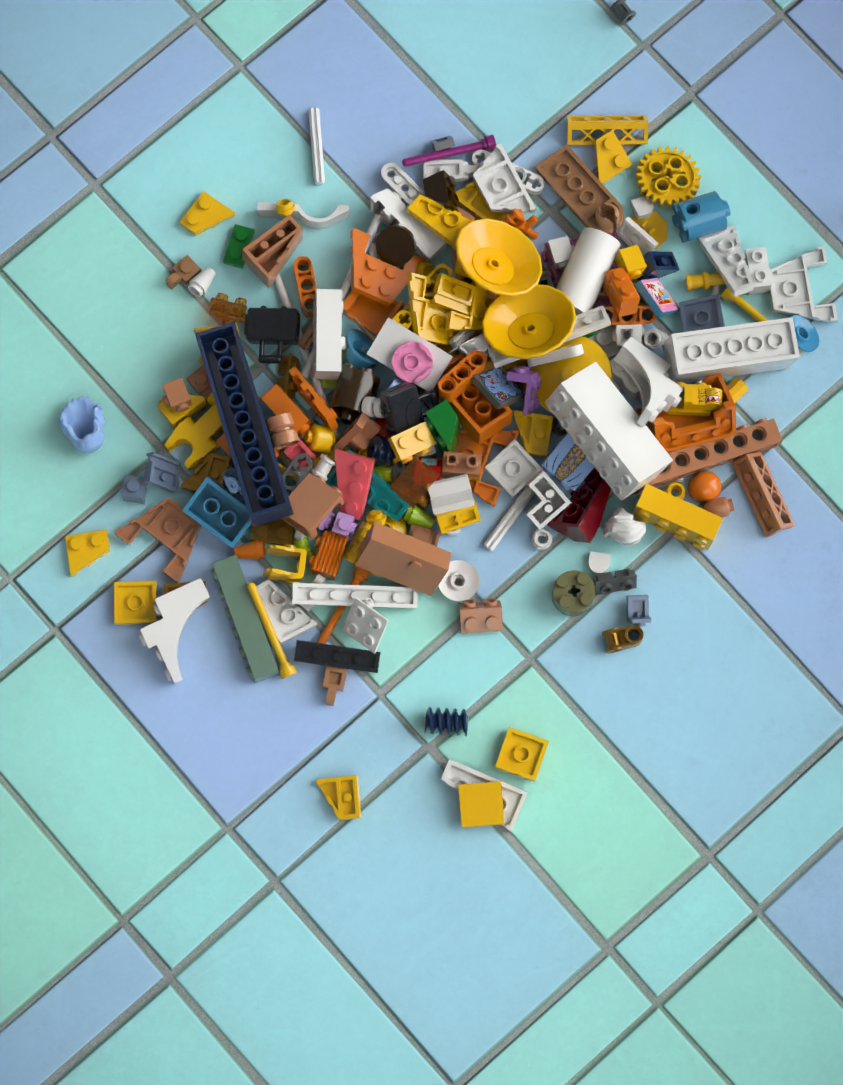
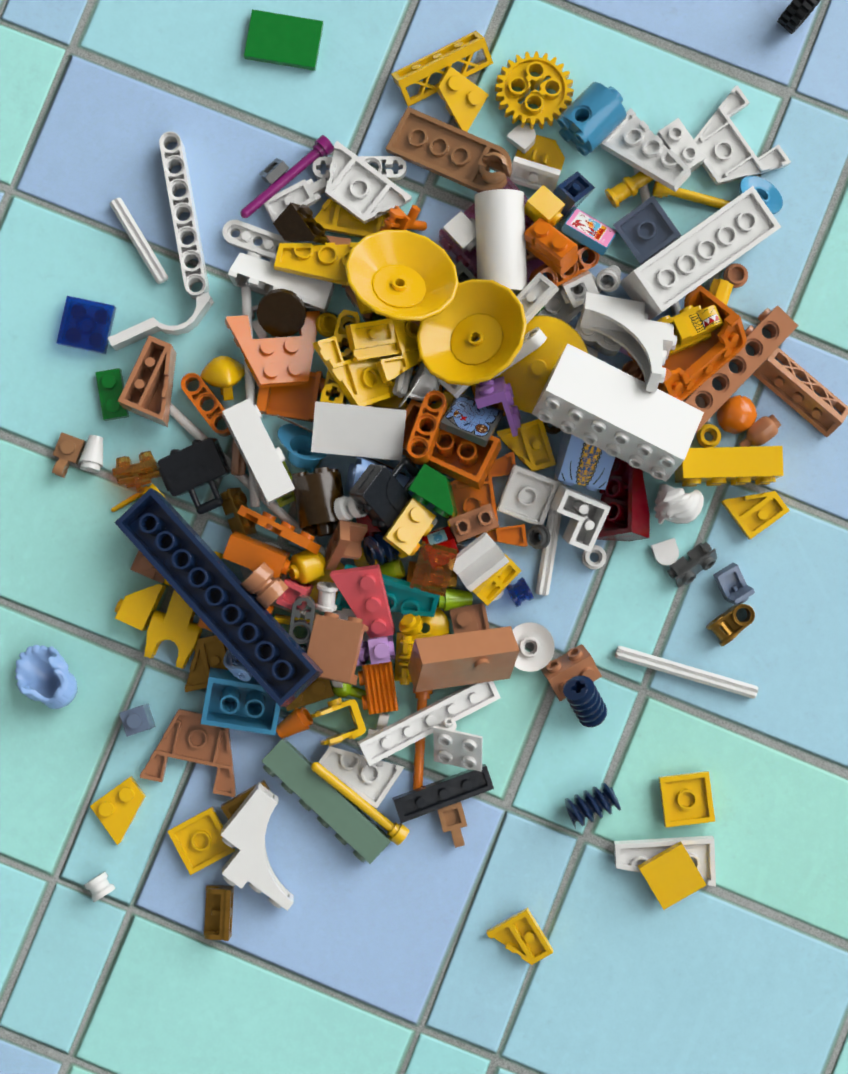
camera: 25 degrees left, 10 degrees up
sand blue plate [144,452,181,493] -> none
nougat brick [162,377,192,413] -> none
yellow wing [179,191,235,236] -> none
yellow plate [275,199,296,216] -> none
bright pink tile [392,342,433,383] -> none
olive brick [552,570,595,617] -> none
none -> clear blue plate [56,296,116,354]
none -> white wheel [84,871,116,902]
none -> white beam [159,131,209,300]
none -> yellow piece [200,356,245,401]
none -> pearl gold hinge [204,885,234,941]
none -> green tile [244,9,324,71]
none -> clear blue wheel [506,577,534,608]
none -> dark grey plate [527,525,551,549]
none -> dark blue piece [563,676,607,727]
none -> white axle [615,646,758,699]
none -> yellow wing [721,491,790,540]
none -> nougat plate [723,263,748,288]

